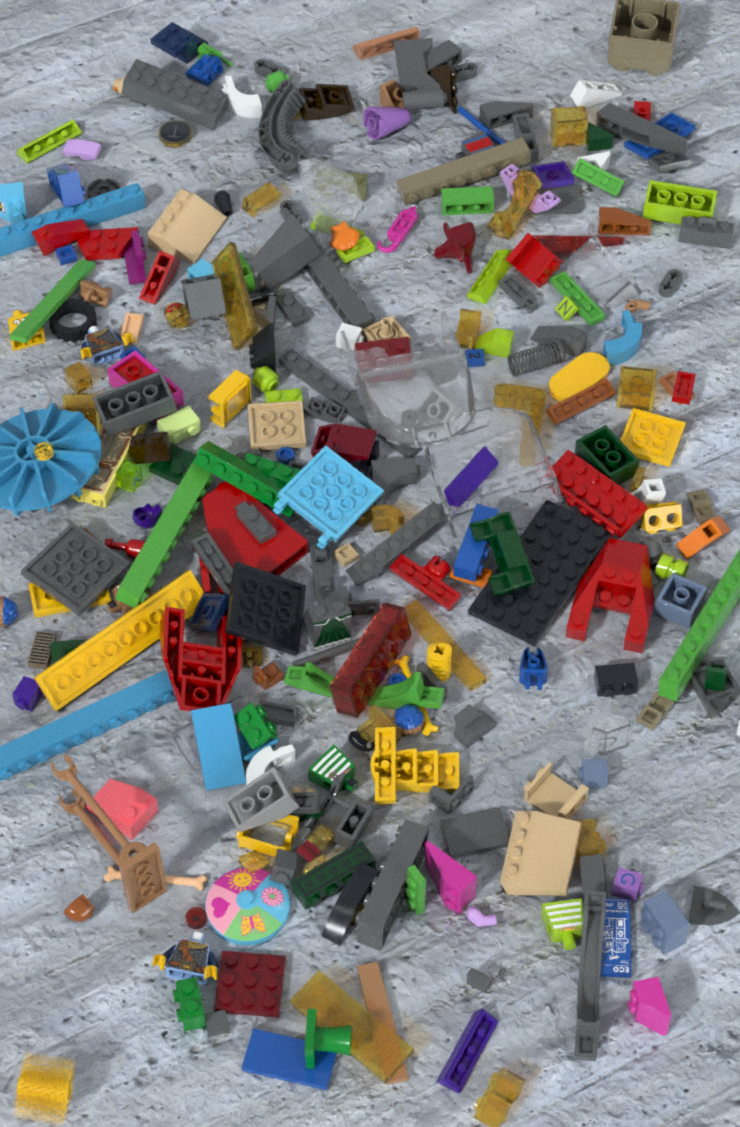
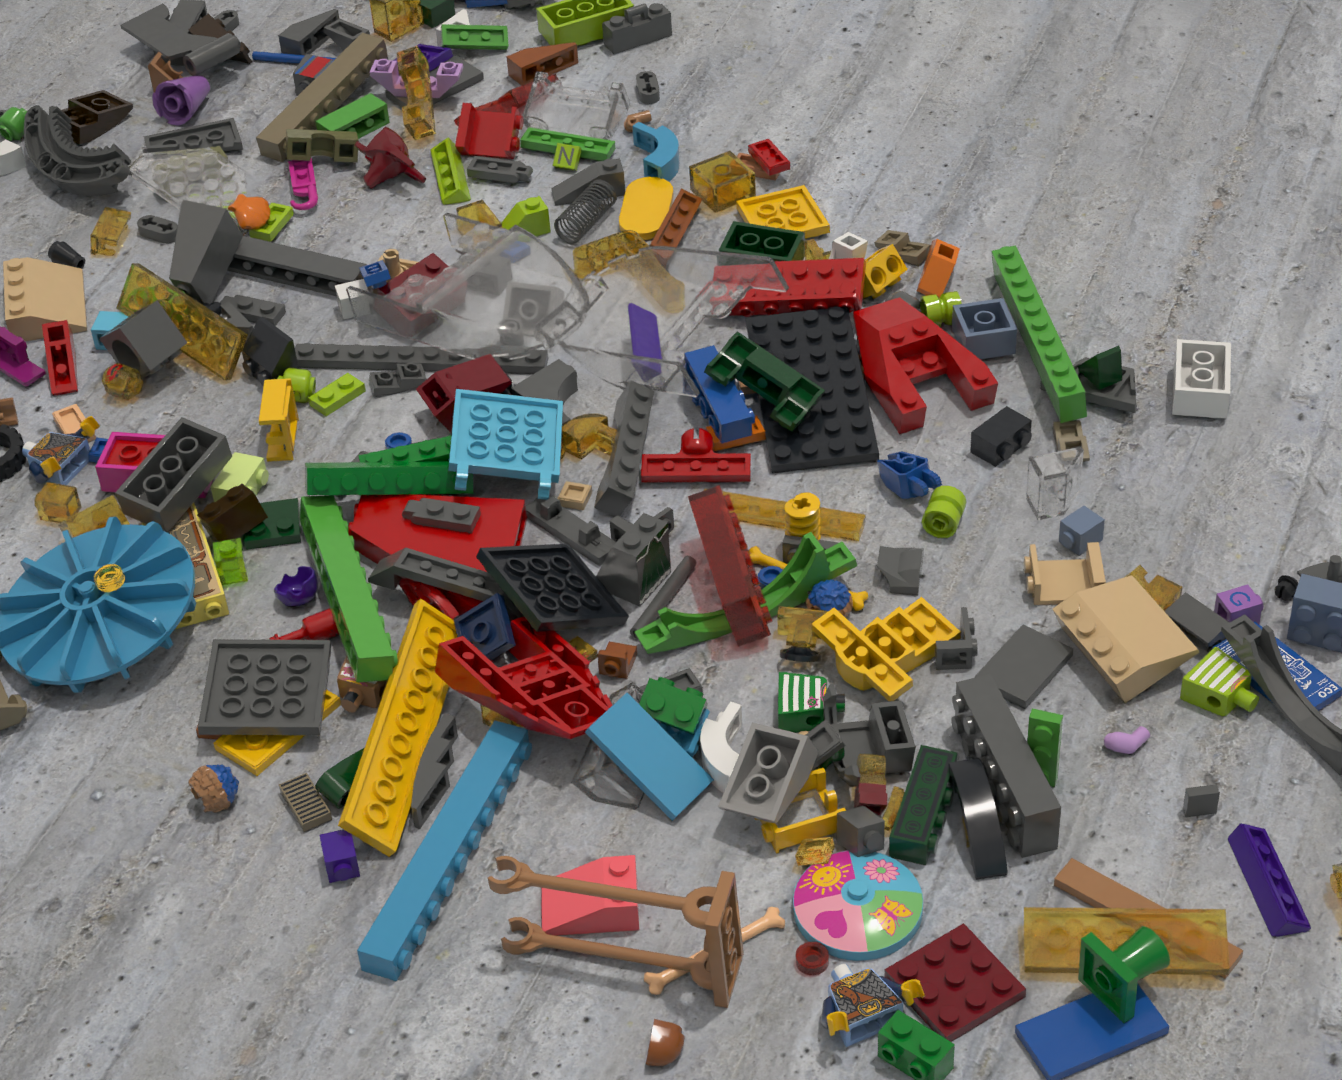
camera: 35 degrees left, 10 degrees down
dark grey tile [204,1010,230,1037] -> none
tan plate [247,401,306,451] -> none
nougat panel [353,26,419,60] -> none
dark pink slope [424,841,477,914] -> none
none -> dark grey wing [143,118,243,156]
none -> olive arch [285,129,359,163]
none -> blue plate [359,260,391,289]
none -> dark grey slope [411,713,458,829]
none -> lime wheel [921,486,967,538]
none -> black piece [1274,575,1298,601]

